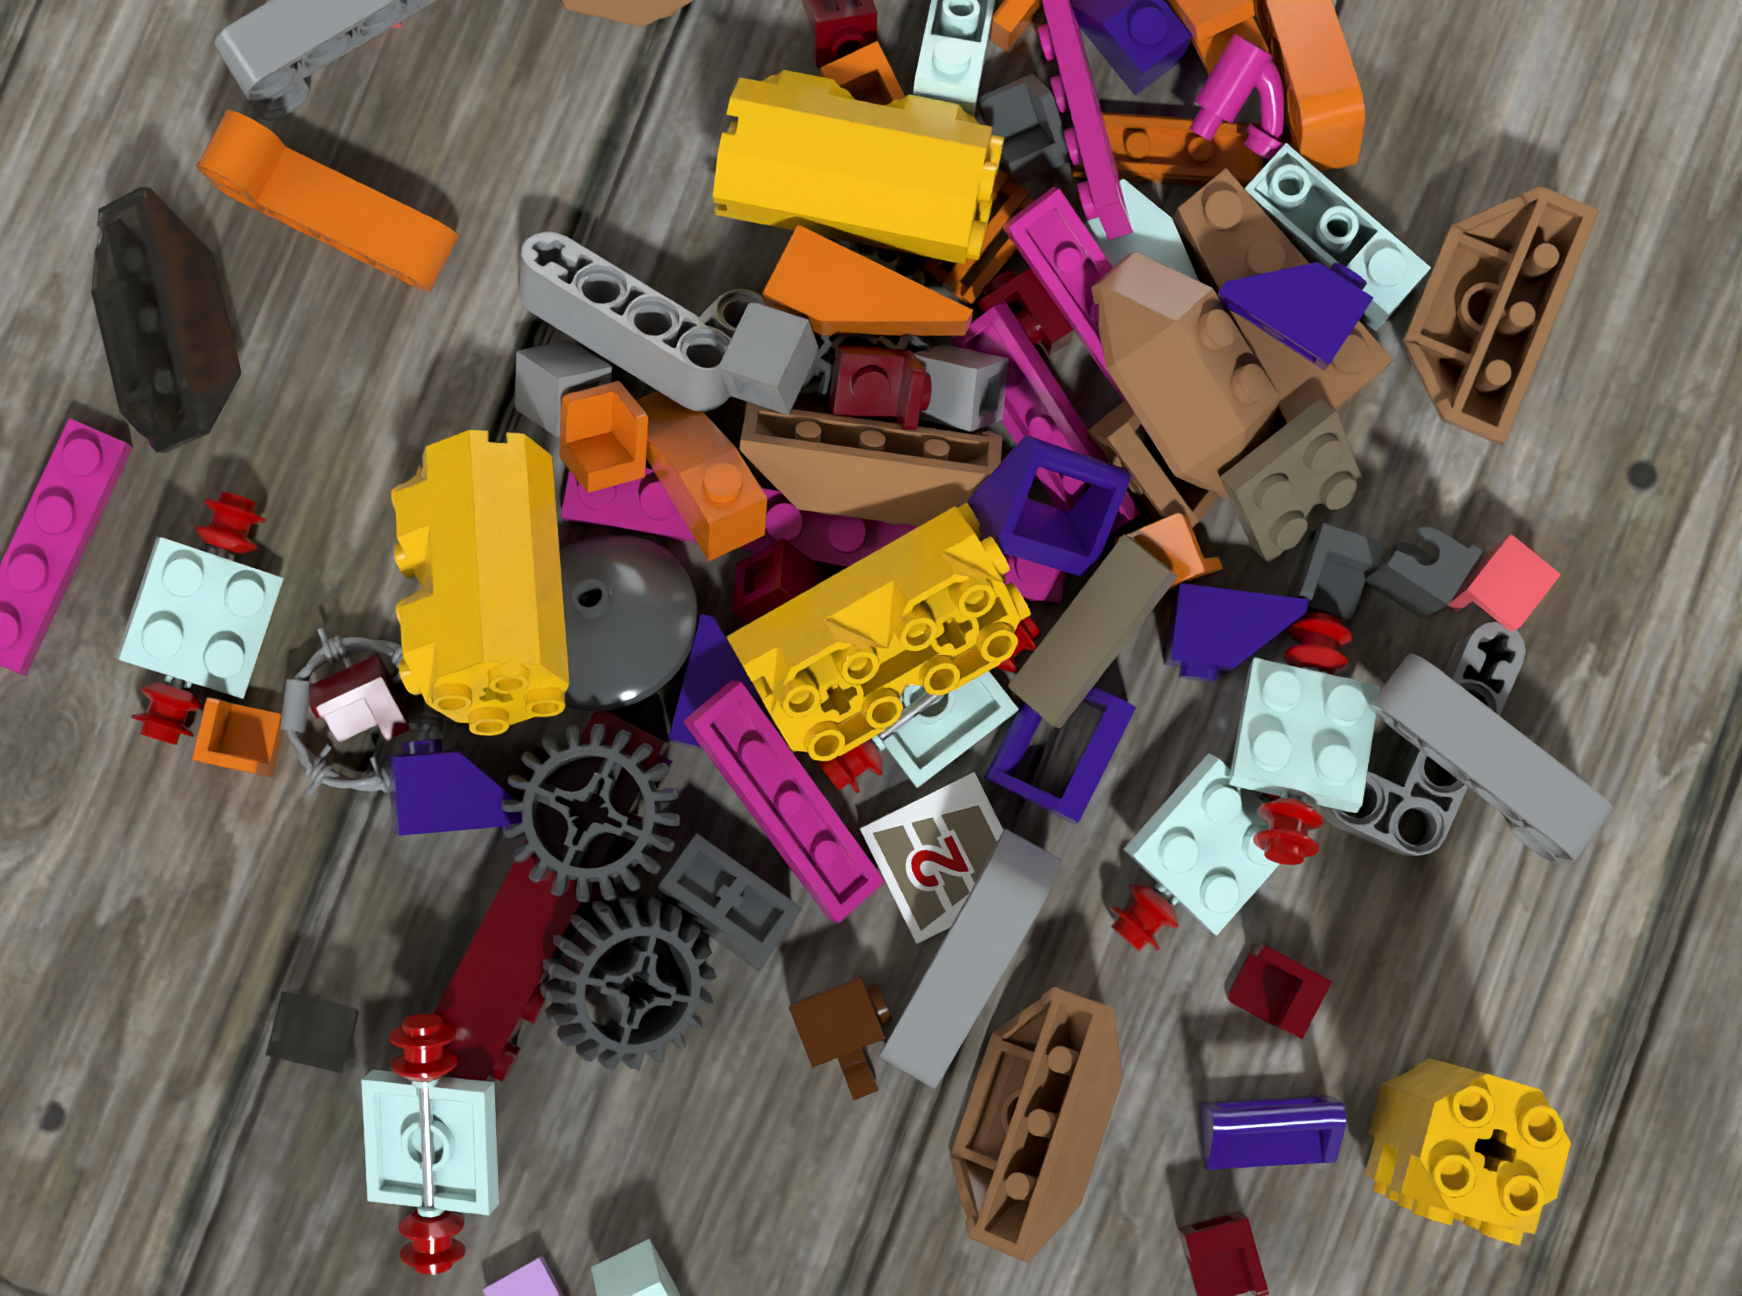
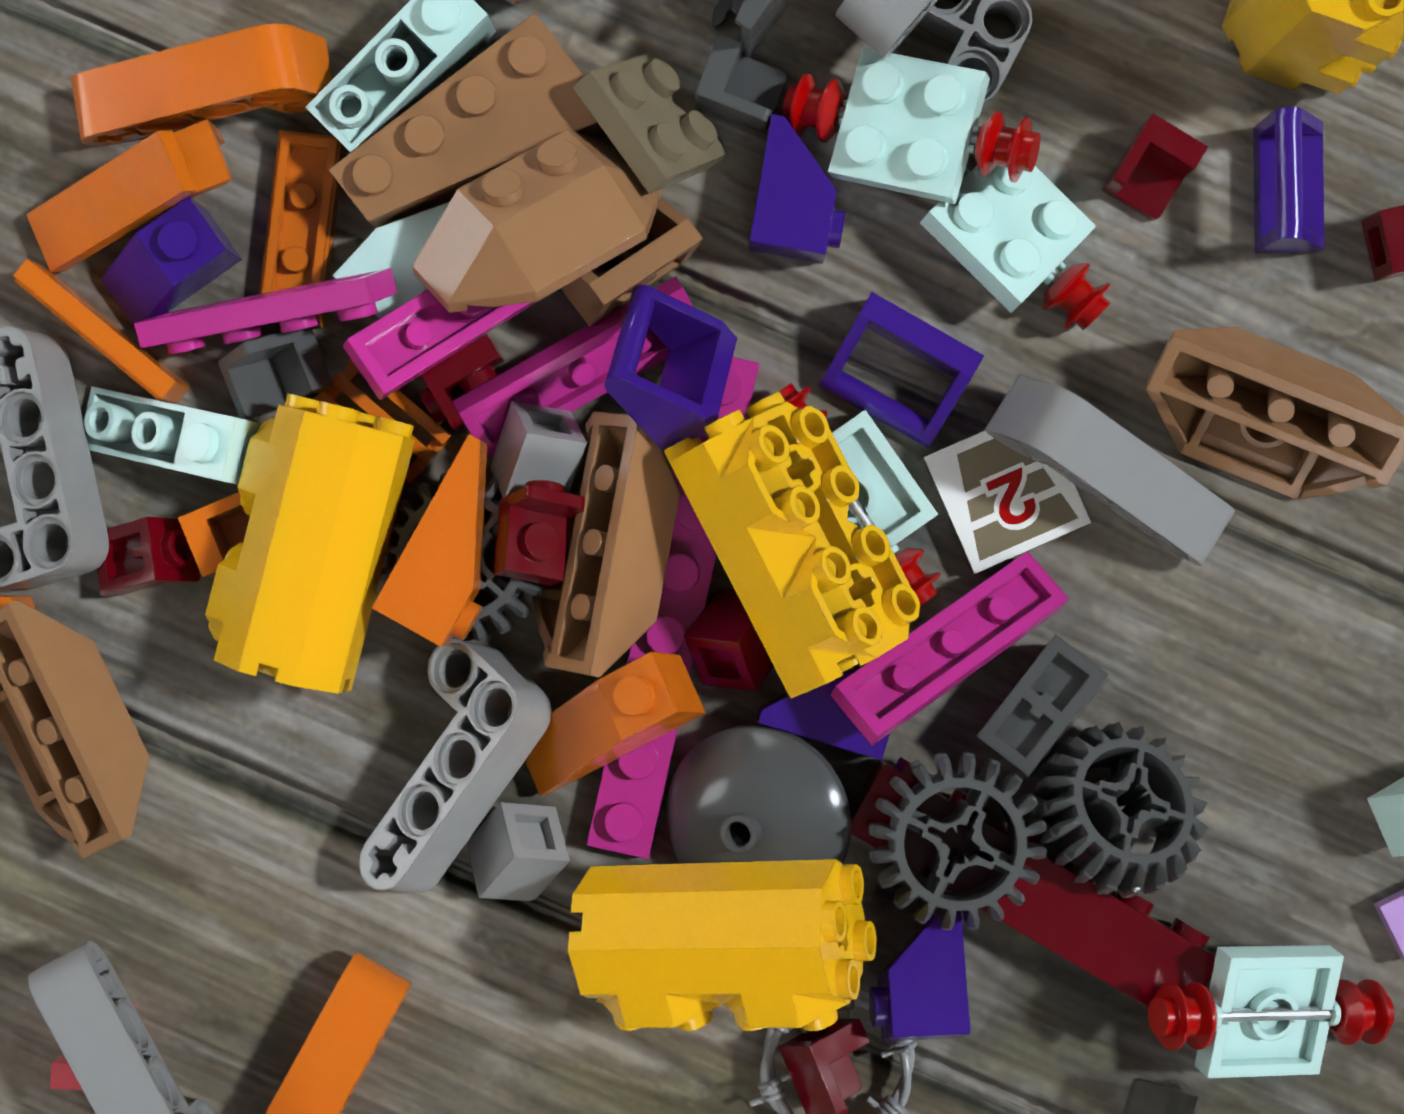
camera: 85 degrees left, 5 degrees up
orange panel [559,381,649,493] -> none
light grey panel [718,302,818,415] -> none
reddish brown brick [788,976,892,1100] -> none
dark tan tile [1007,534,1178,728] -> none
orange panel [1113,513,1223,592] -> none
dark pink plant [1189,33,1286,160] -> none
dark purple slope [1218,262,1374,371] -> none

